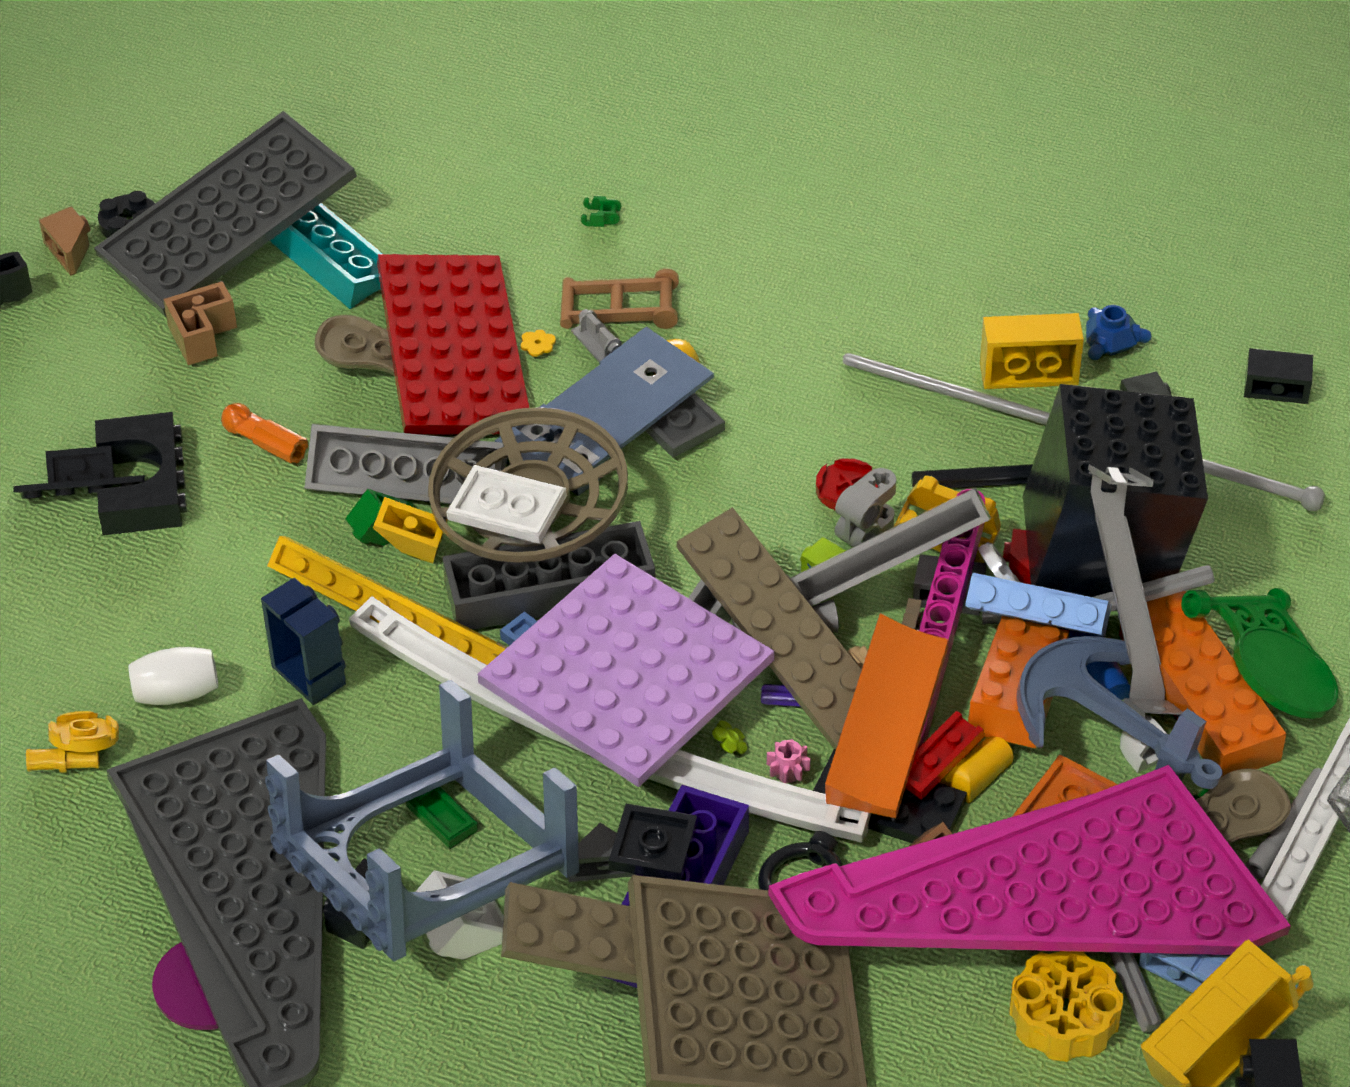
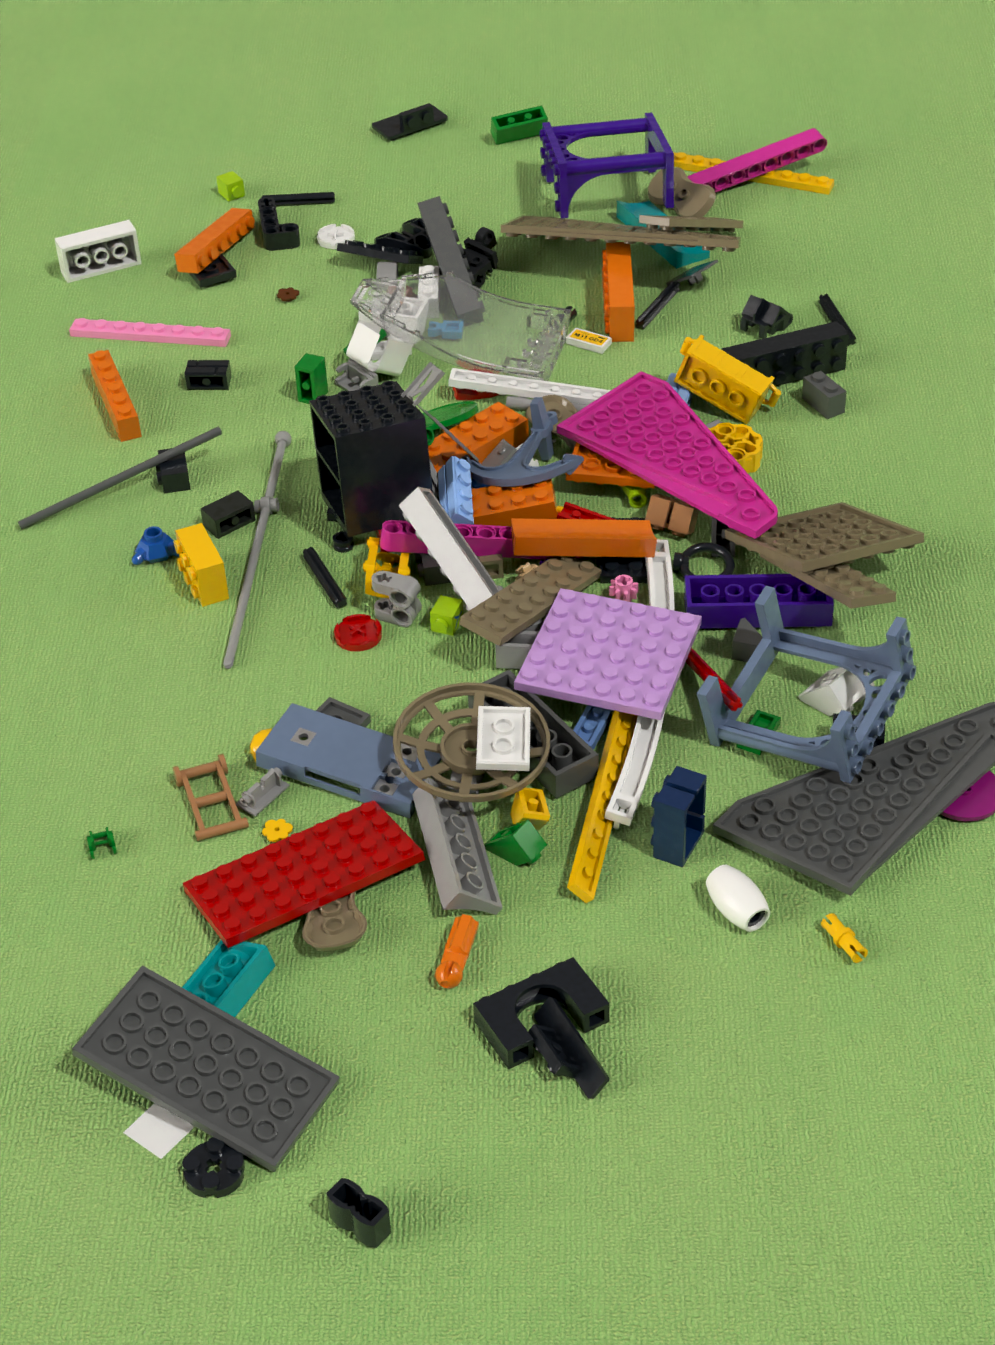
camera: 110 degrees left, 5 degrees down
medium nougat slope [39,206,90,276] -> none
yellow plate [48,711,119,752] -> none
medium nougat brick [163,281,237,365] -> none
black plate [609,803,697,881] -> none
none -> dark grey piece [18,426,222,529]
none -> red axle [686,647,743,711]

